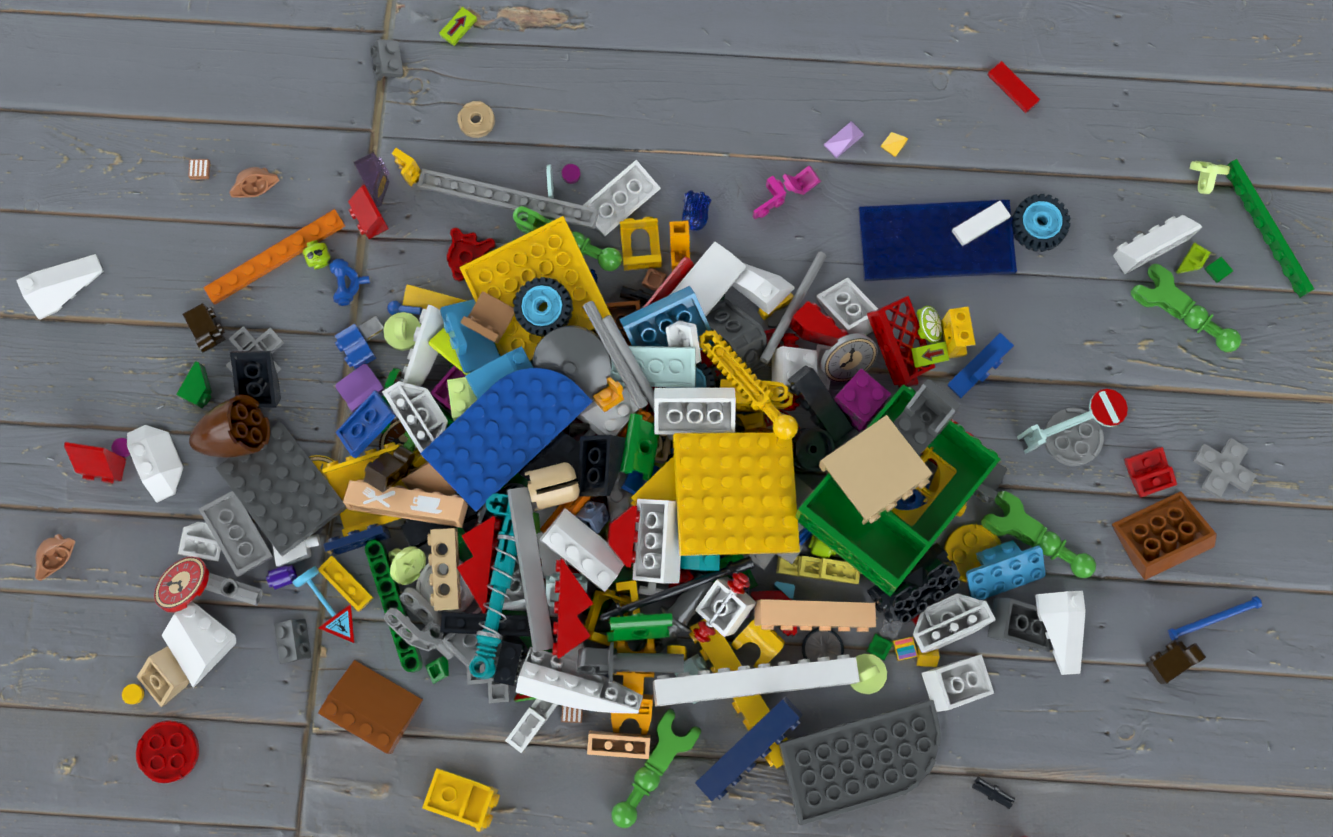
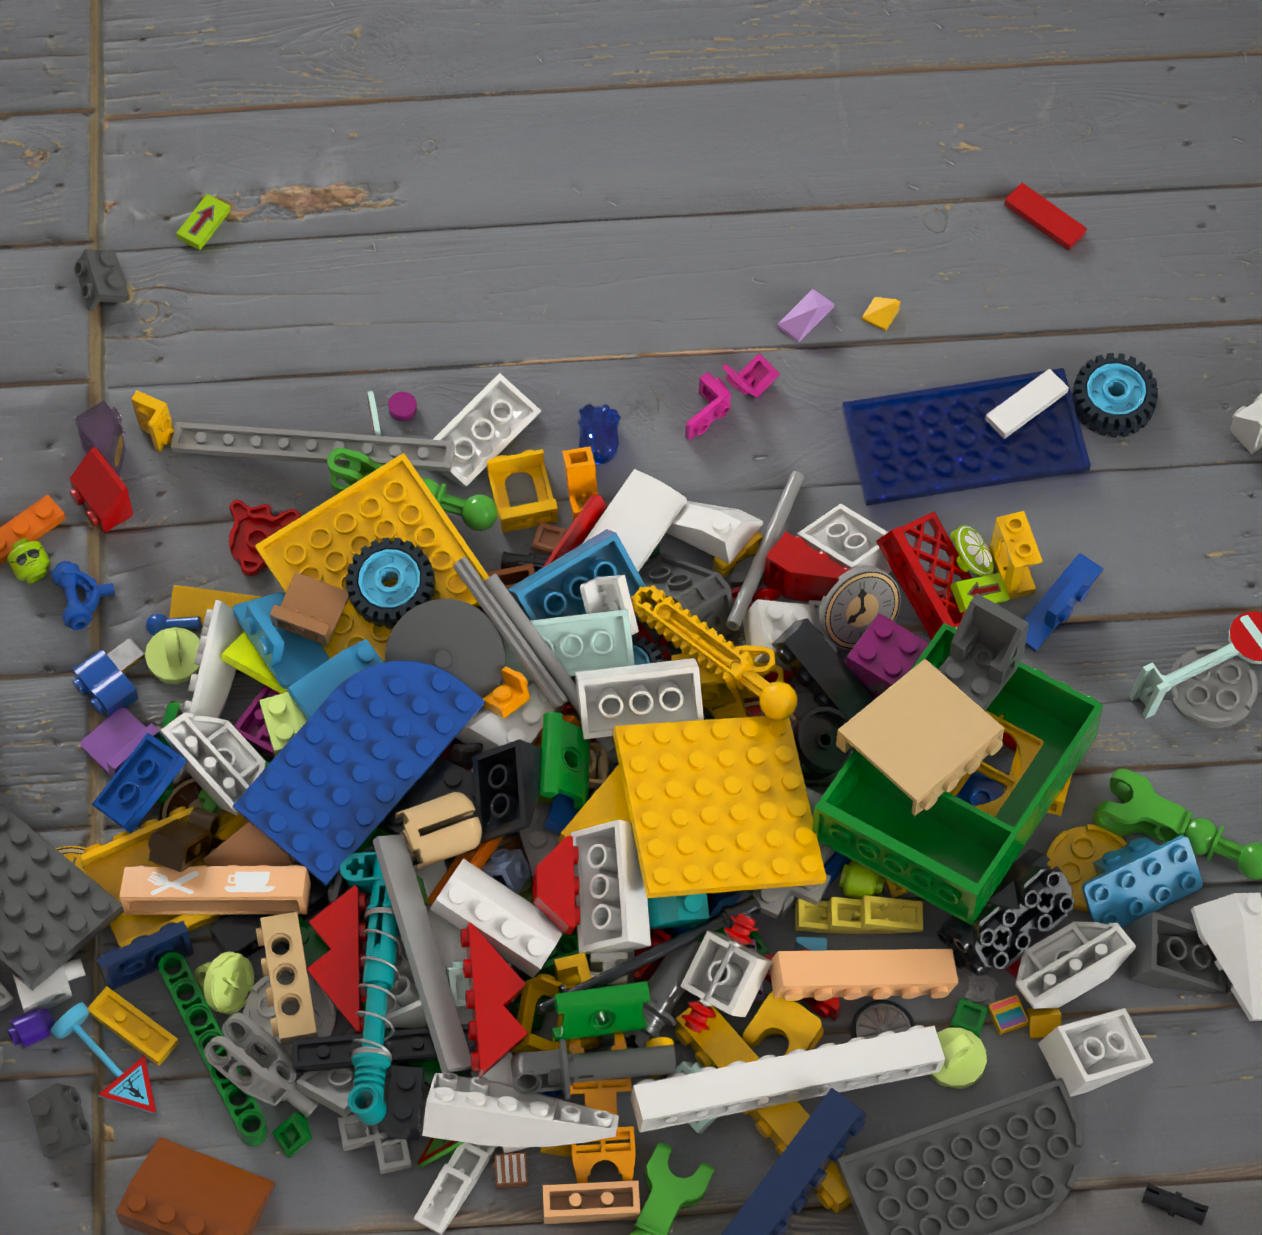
camera: 10 degrees left, 15 degrees down
tan tile [458,101,495,138] -> none
dark grey bracket [974,463,1007,503] -> none

